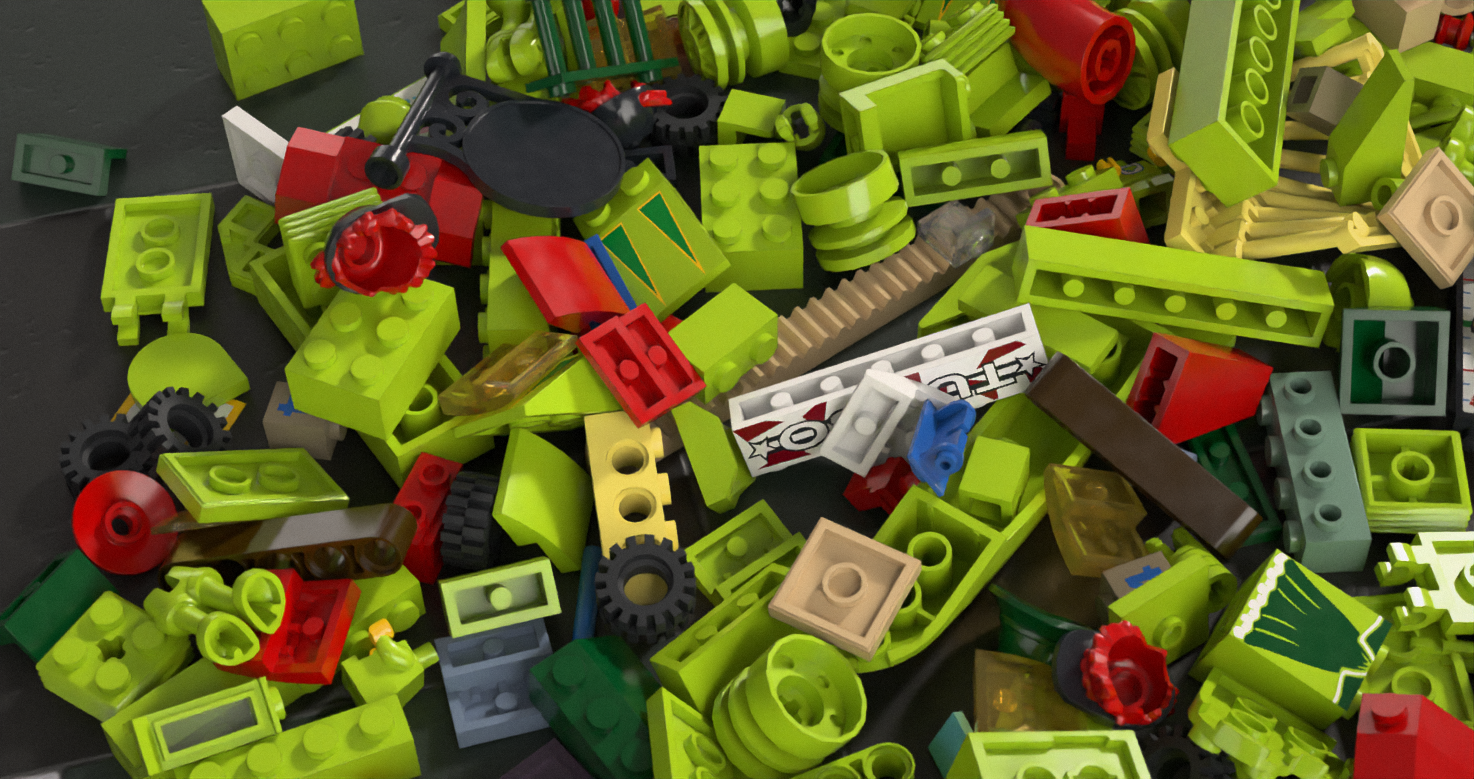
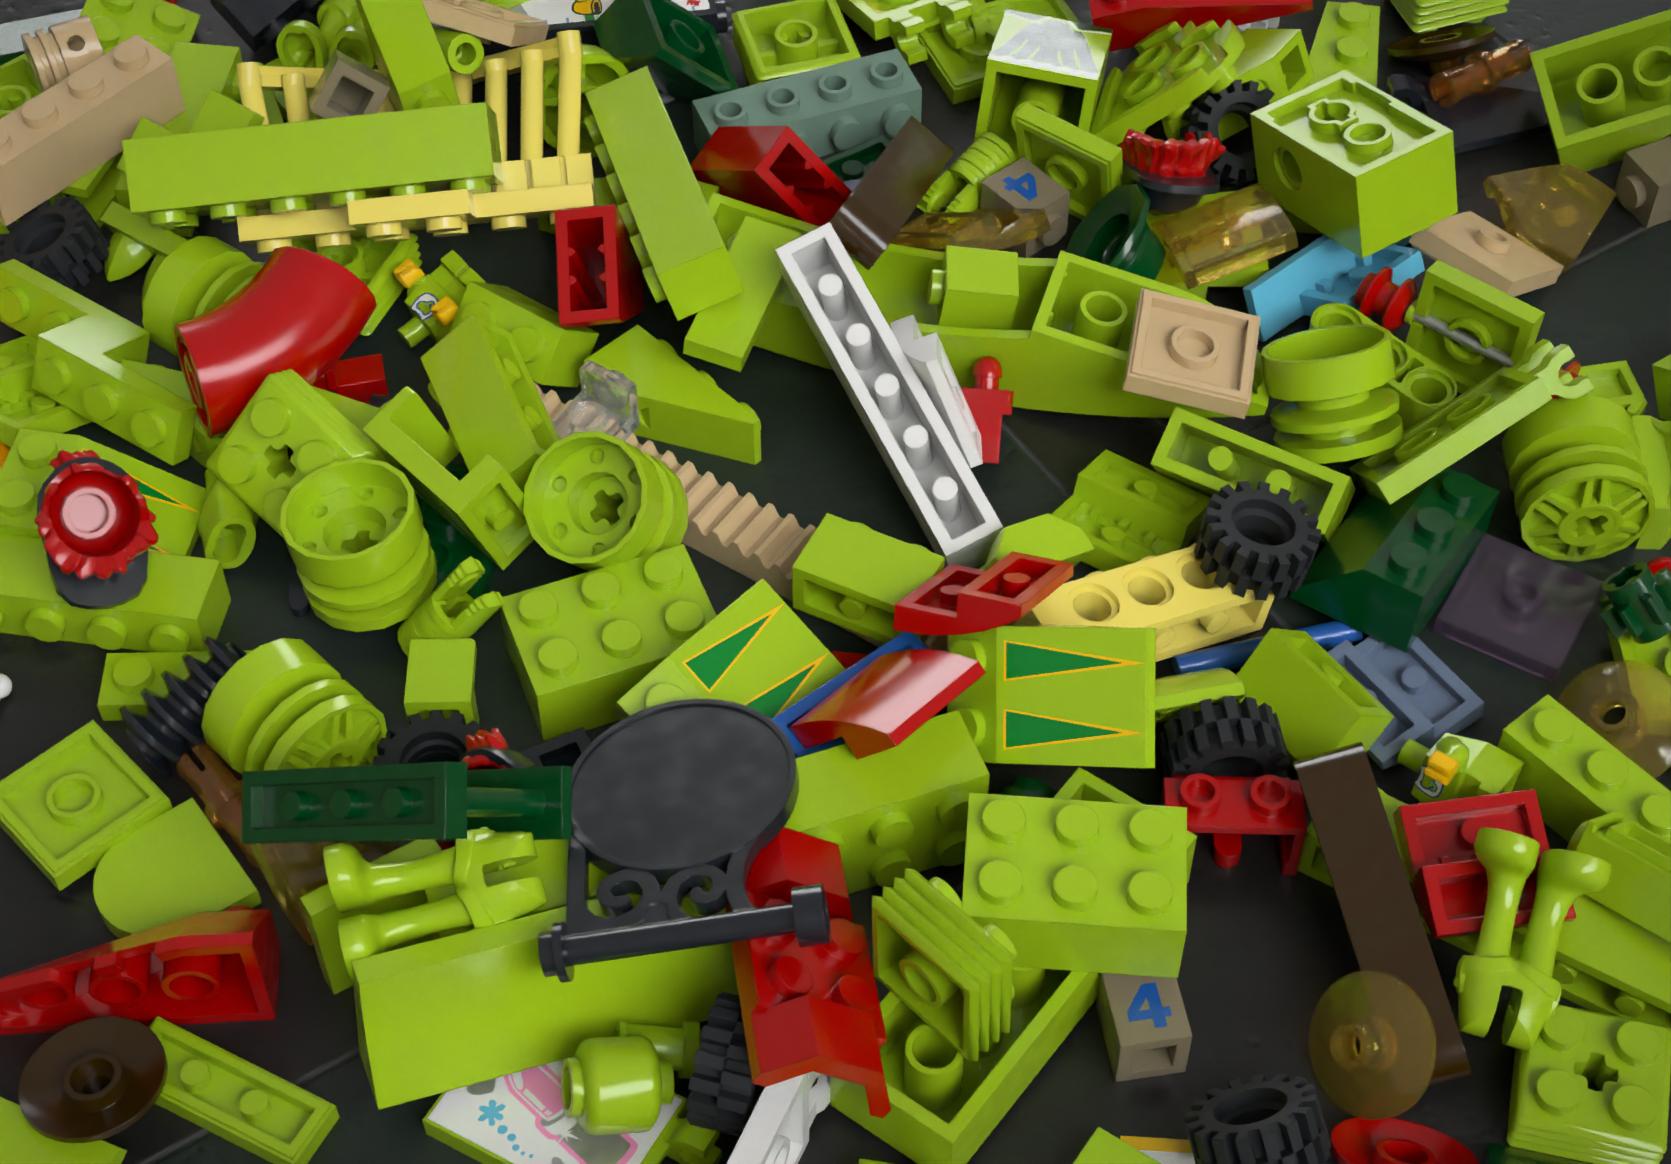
camera: 110 degrees left, 0 degrees up
lime tile [156,448,350,523] -> none
red hair [310,193,439,297] -> none
clear yellow slope [438,330,578,416] -> none
blue hinge [907,399,976,498] -> none

